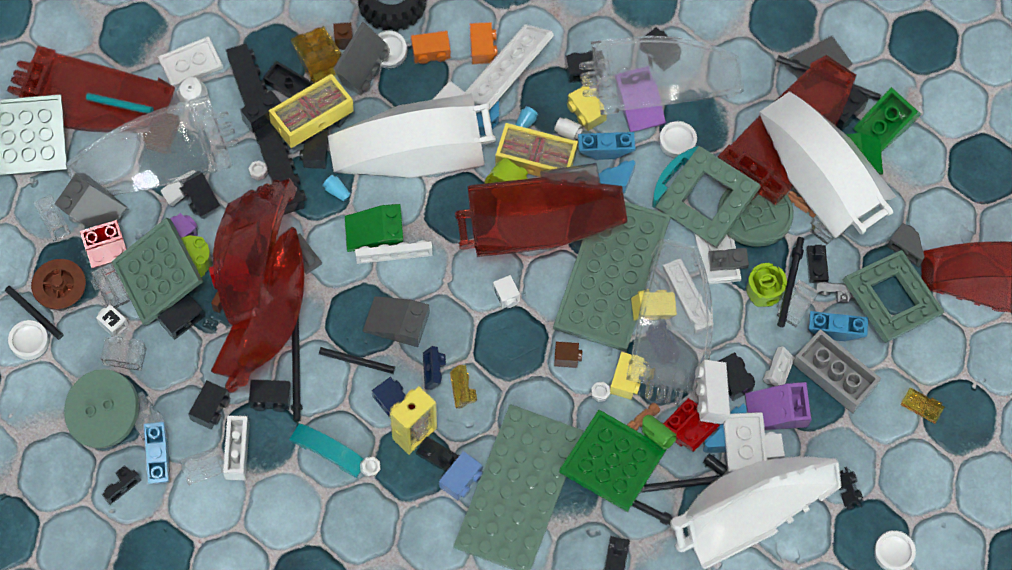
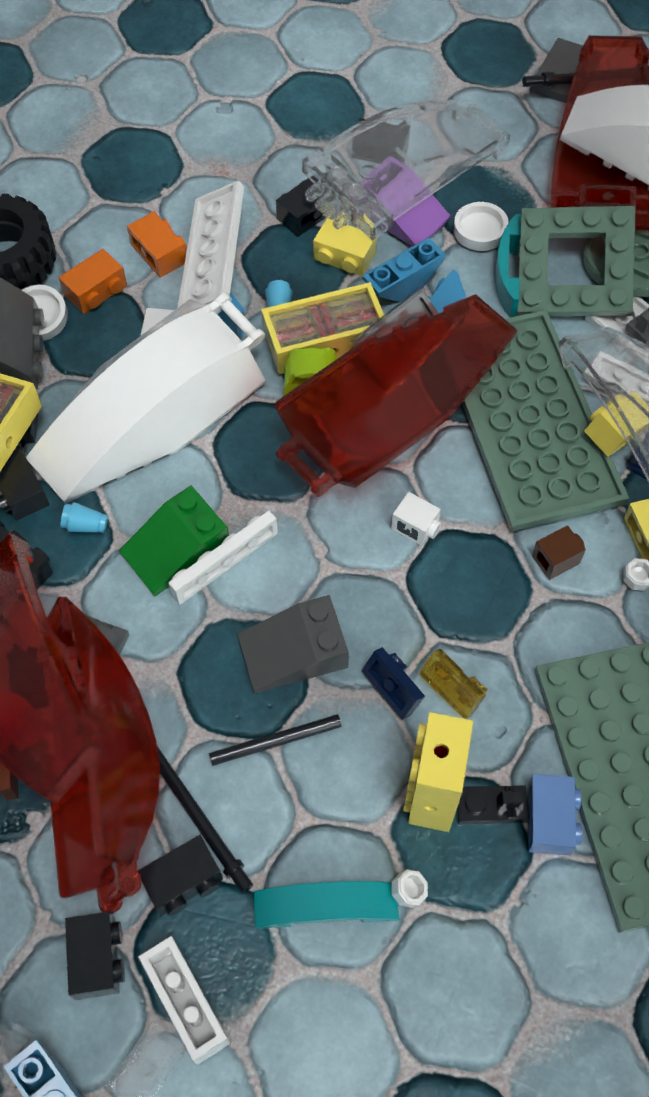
camera: 30 degrees left, 5 degrees down
dark blue brick [372,377,405,418] -> none
white brick [554,118,583,141] -> none

